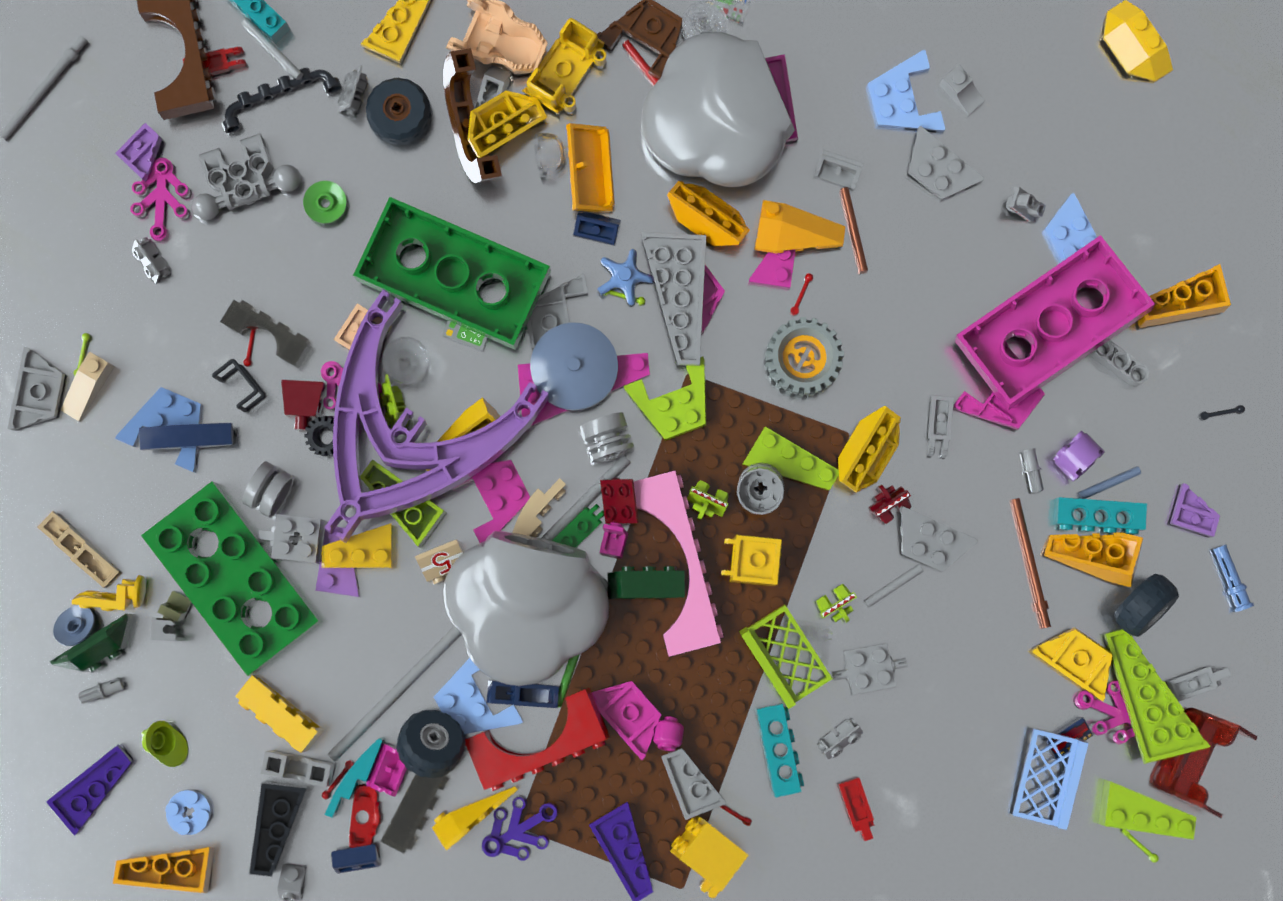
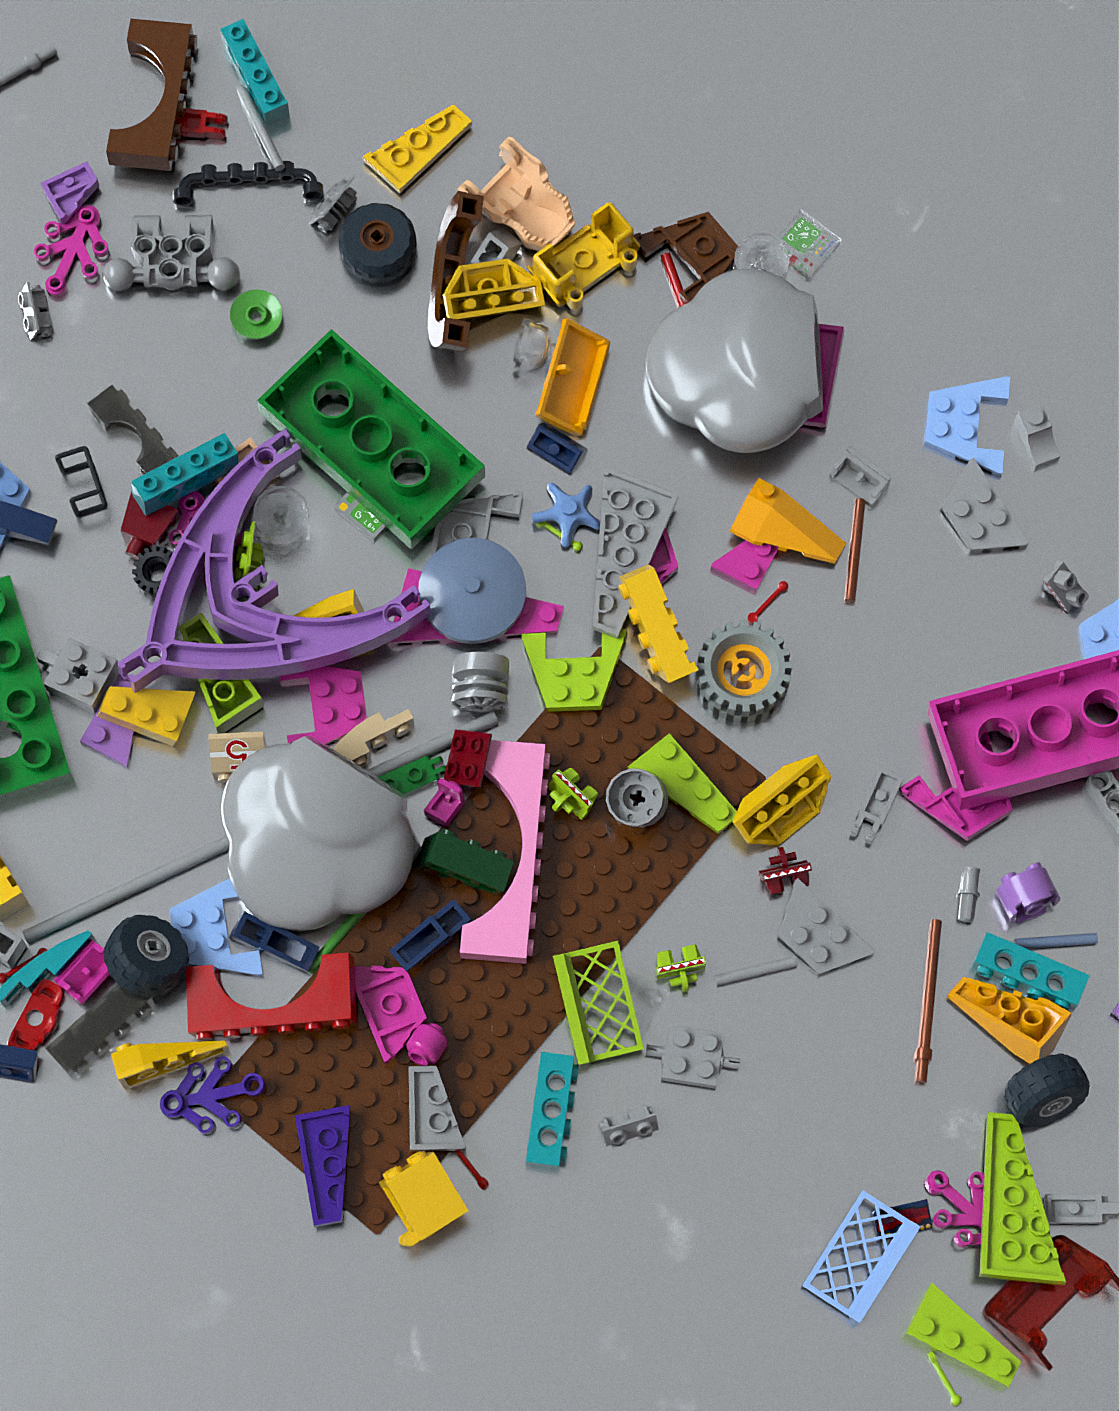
camera: 20 degrees right, 10 degrees down
light grey wheel [242,461,294,518] -> none
red hinge [243,322,258,366] -> none
light orange wedge [667,181,750,246] -> none
yellow container [721,535,781,586] -> none
red hinge [838,777,875,841] -> none
yellow wing [1032,627,1112,701] -> none
none -> teal brick [131,433,239,516]
none -> dark blue slope [389,899,472,972]
none -> yellow wedge [618,564,698,683]

